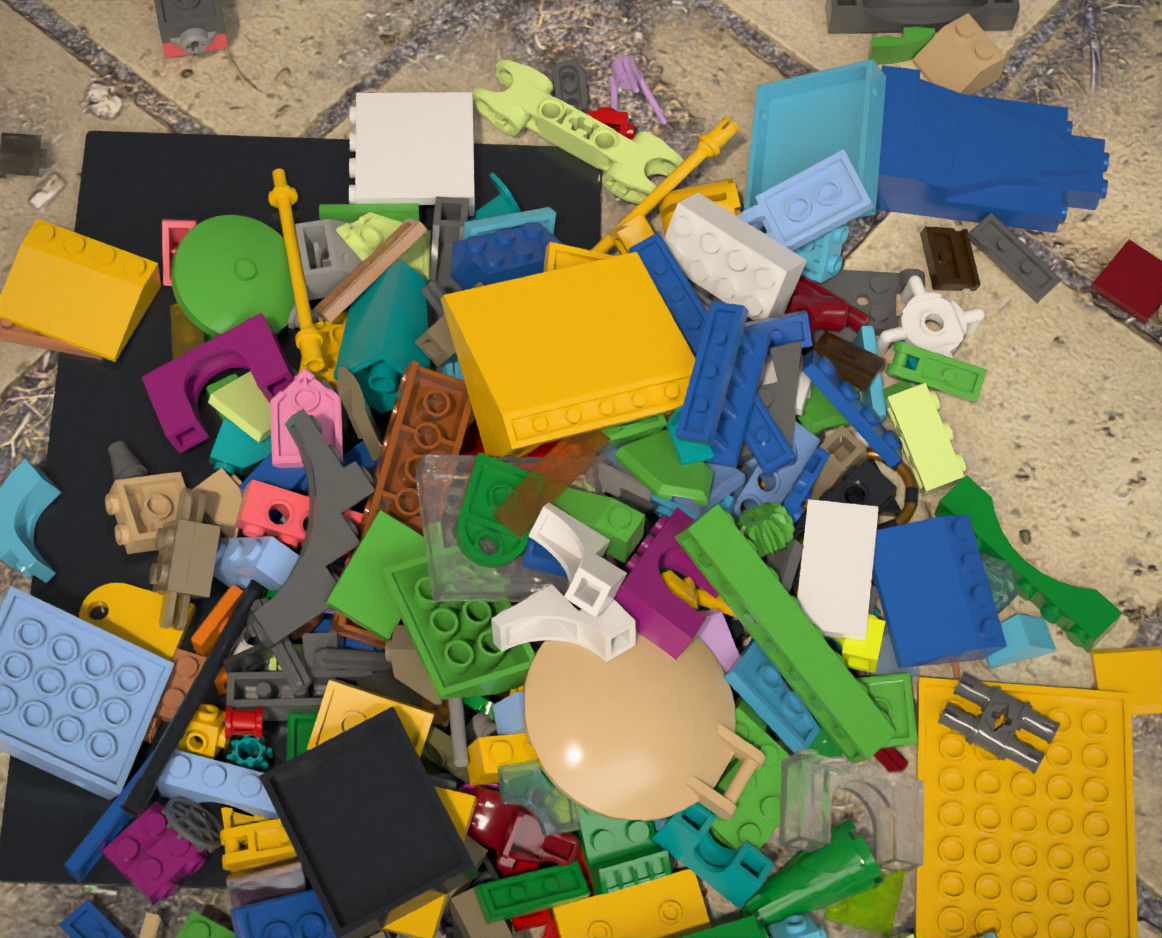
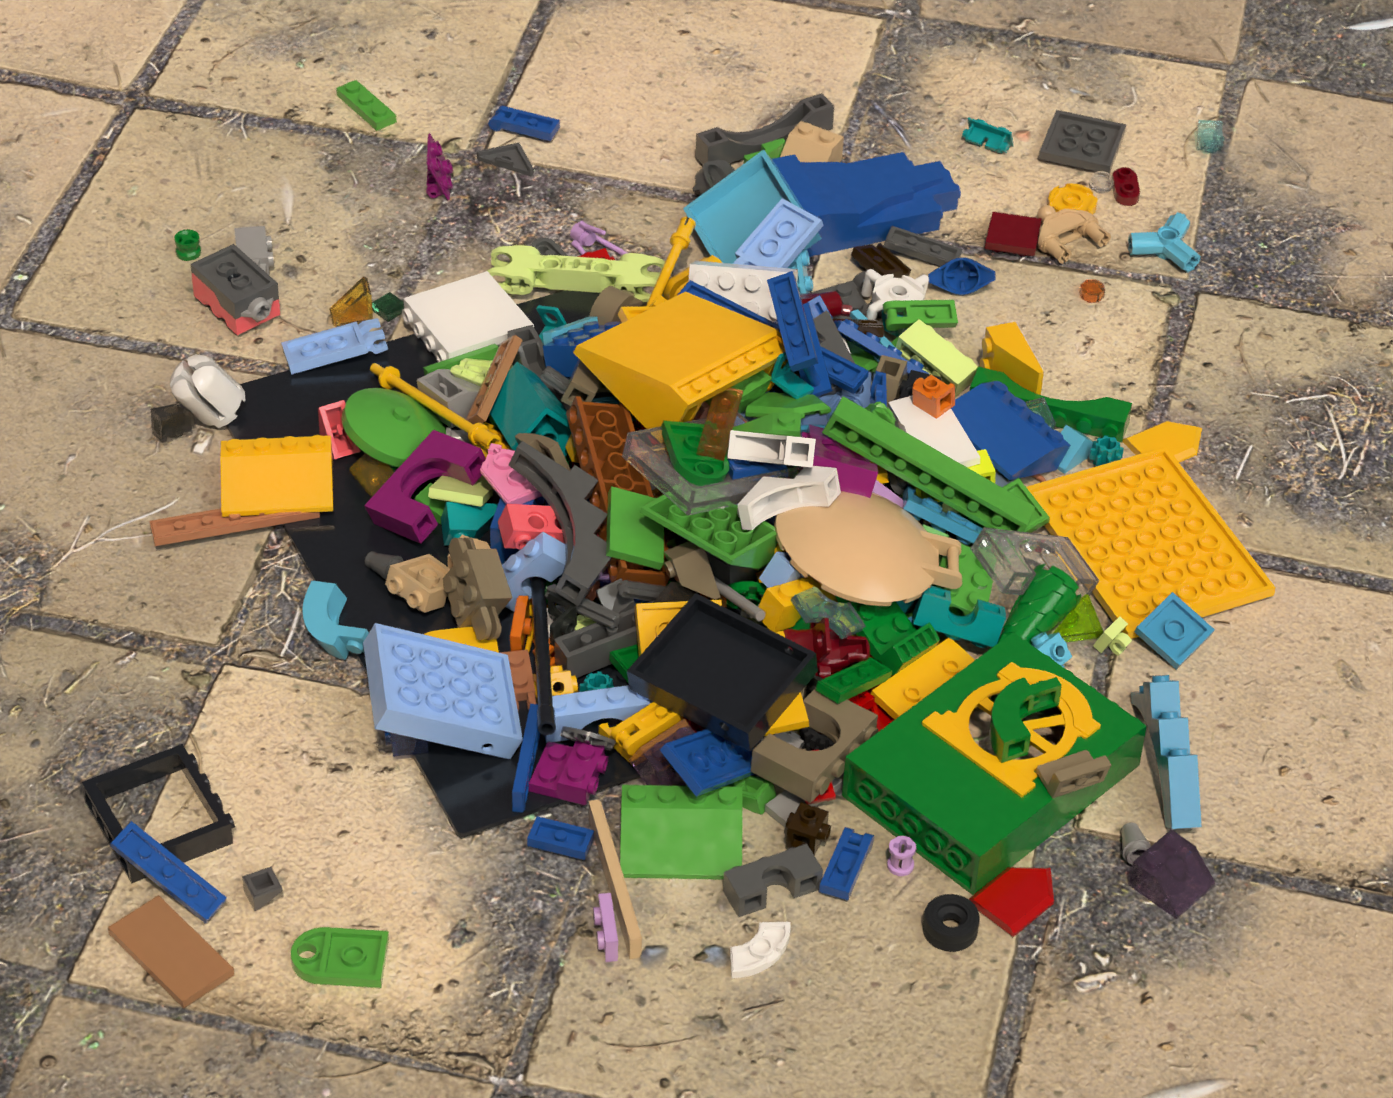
camera: 25 degrees left, 20 degrees down
red bush [225,705,263,739] -> none
dark grey pin [938,673,1061,774] -> none
none -> white cylinder [170,354,245,428]
none -> light blue tile [281,318,388,374]
none -> clear yellow slope [329,276,373,327]
none -> clear green tile [370,292,404,322]
none -> dark tan brick [589,286,643,325]
none -> dark grey piece [692,160,735,194]
none -> orange brick [912,375,955,419]
none -> blue hat [928,257,996,295]
none -> yellow slope [979,322,1044,395]
none -> teal gear [1089,435,1124,466]

